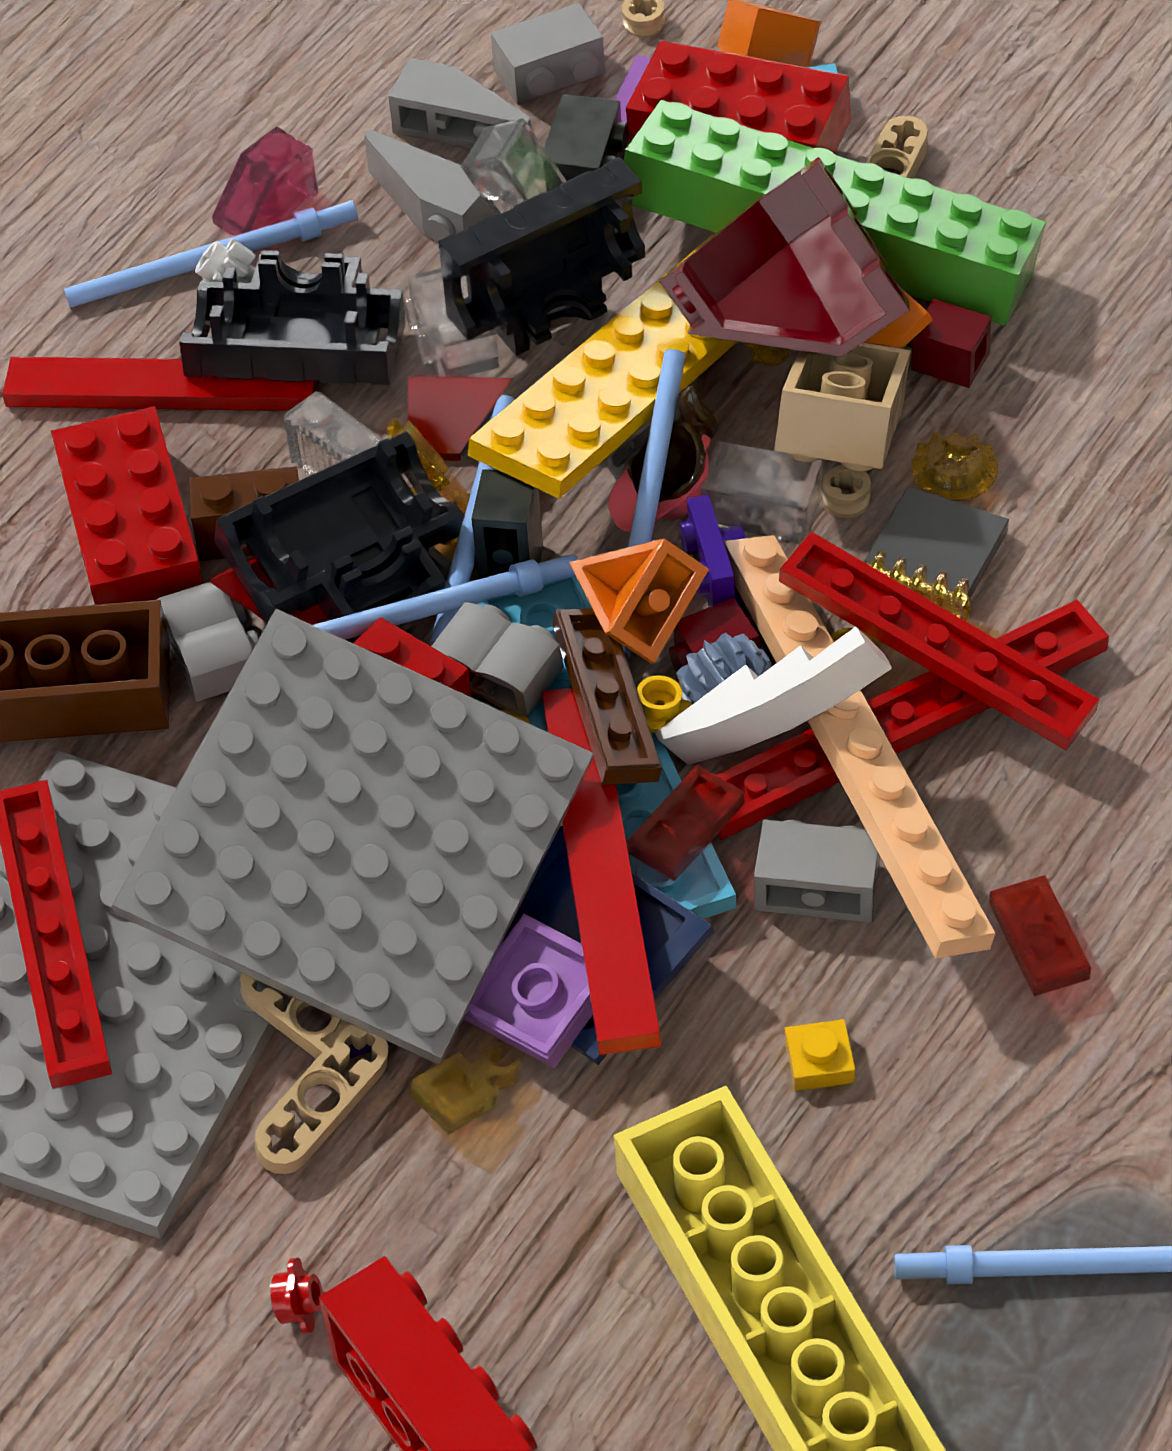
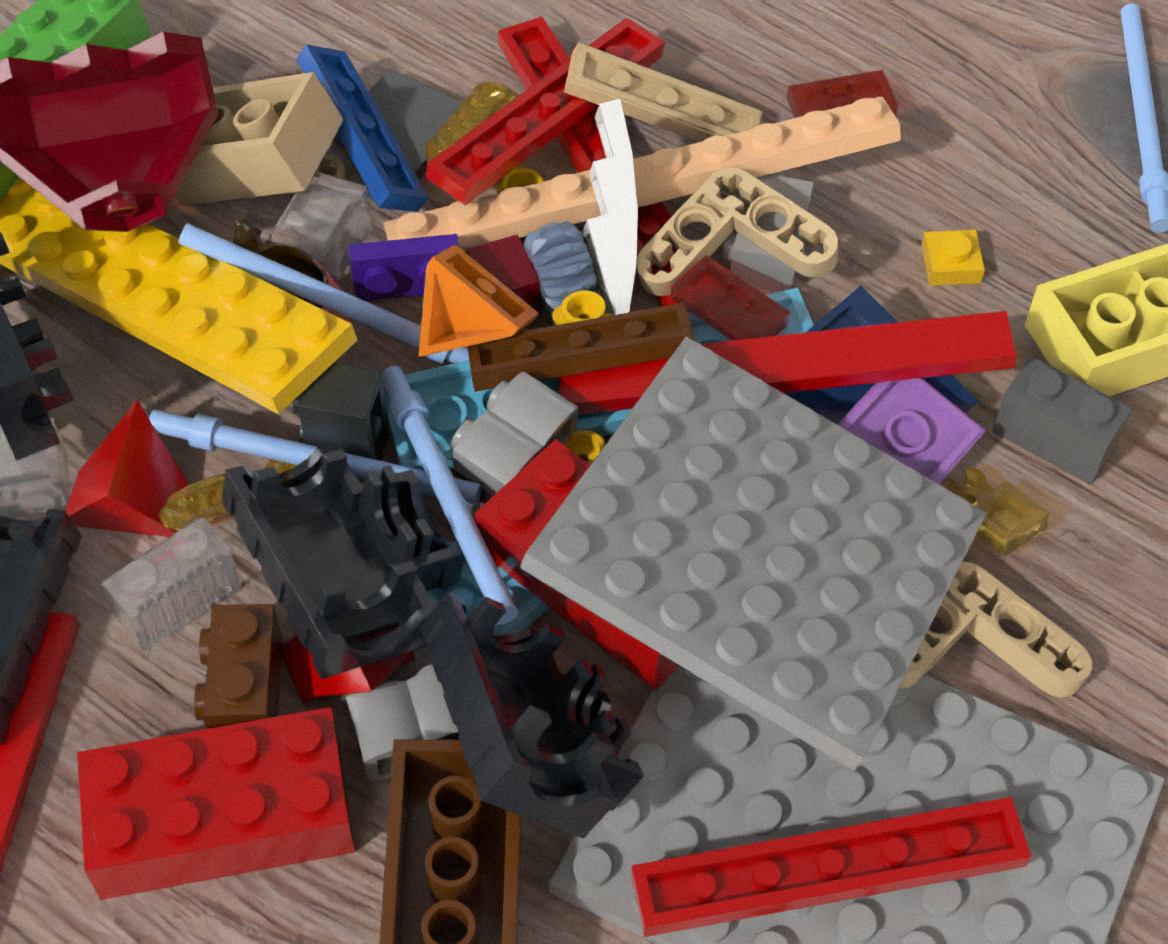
camera: 90 degrees left, 5 degrees up
none -> blue plate [296,44,429,212]
none -> black piece [419,592,644,839]
none -> tan tile [564,42,763,142]
none -> tan beam [636,167,839,296]
none -> dark grey brick [992,356,1133,485]

